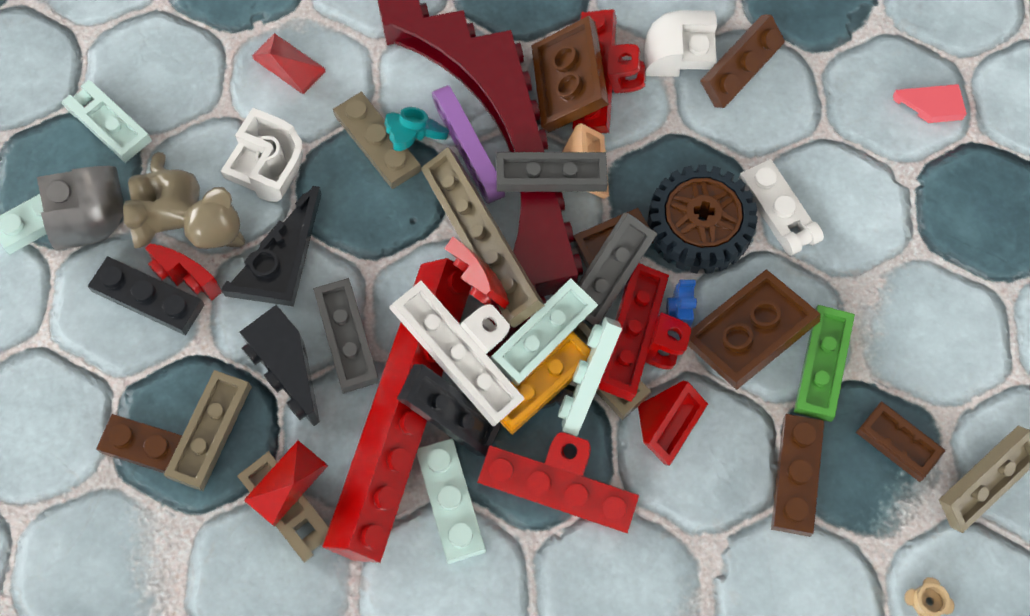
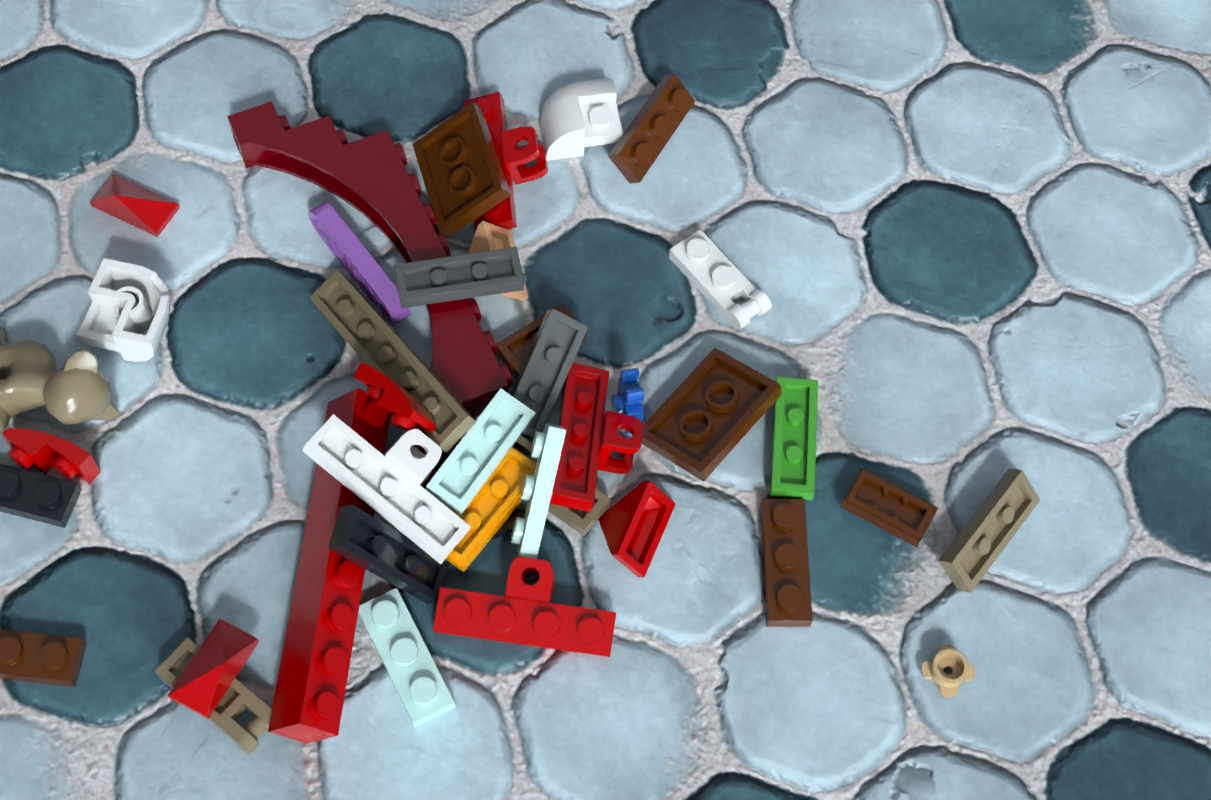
camera: 15 degrees left, 5 degrees down
dark tan plate [164,370,252,492] -> none
black wing [221,186,322,307] -> none
black slope [240,305,320,426] -> none
dark grey plate [313,278,380,394] -> none
dark tan plate [333,91,421,190] -> none
teal animal [384,107,449,151] -> none
wheel [647,165,758,274] -> none
coral tile [893,84,967,123] -> none

